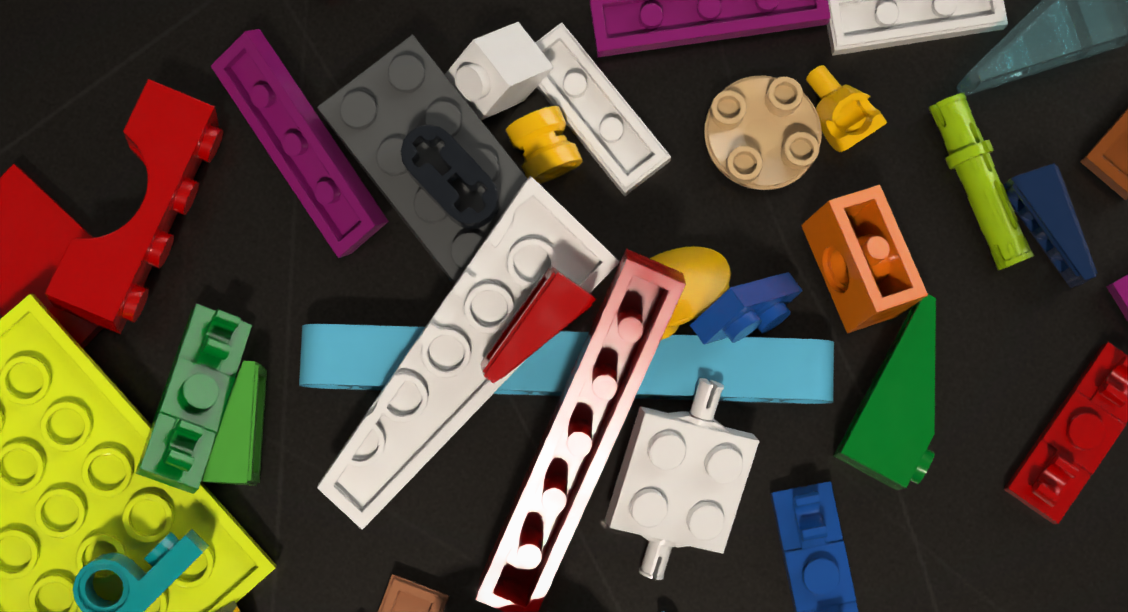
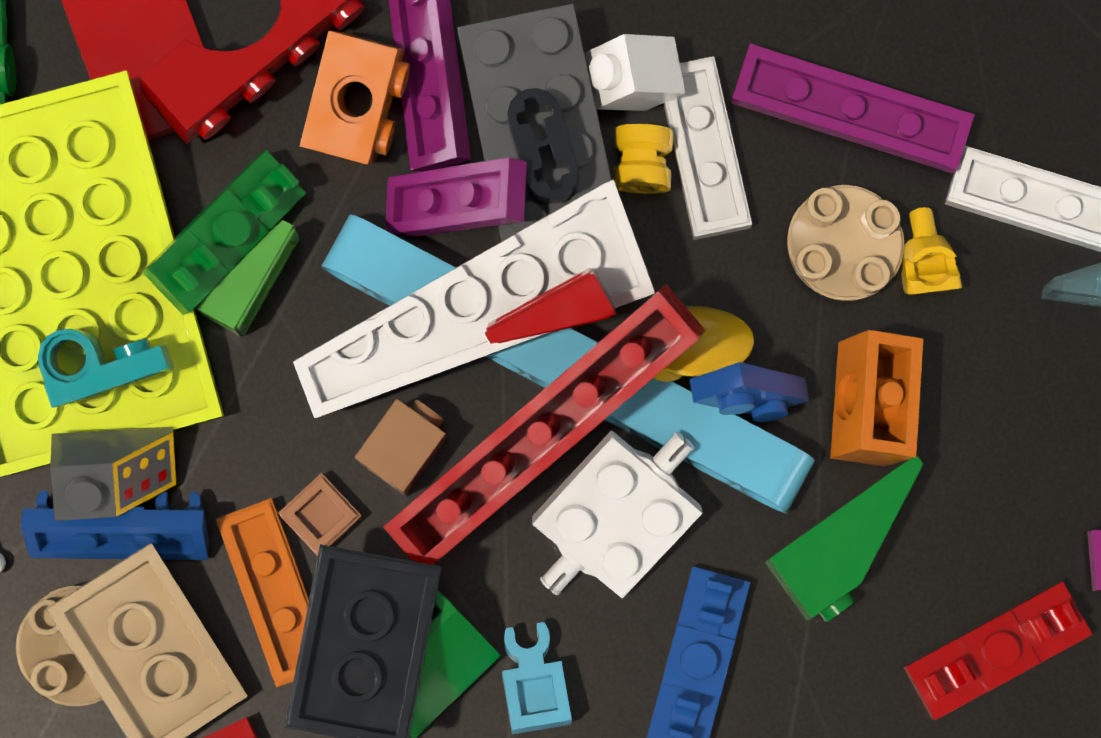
camera: 25 degrees right, 0 degrees up
lime pin [929,92,1034,271] -> none
dark blue slope [1003,163,1097,288] -> none
none -> orange brick [300,31,410,165]
none -> medium nougat brick [354,399,448,497]
none -> magenta plate [385,157,527,239]

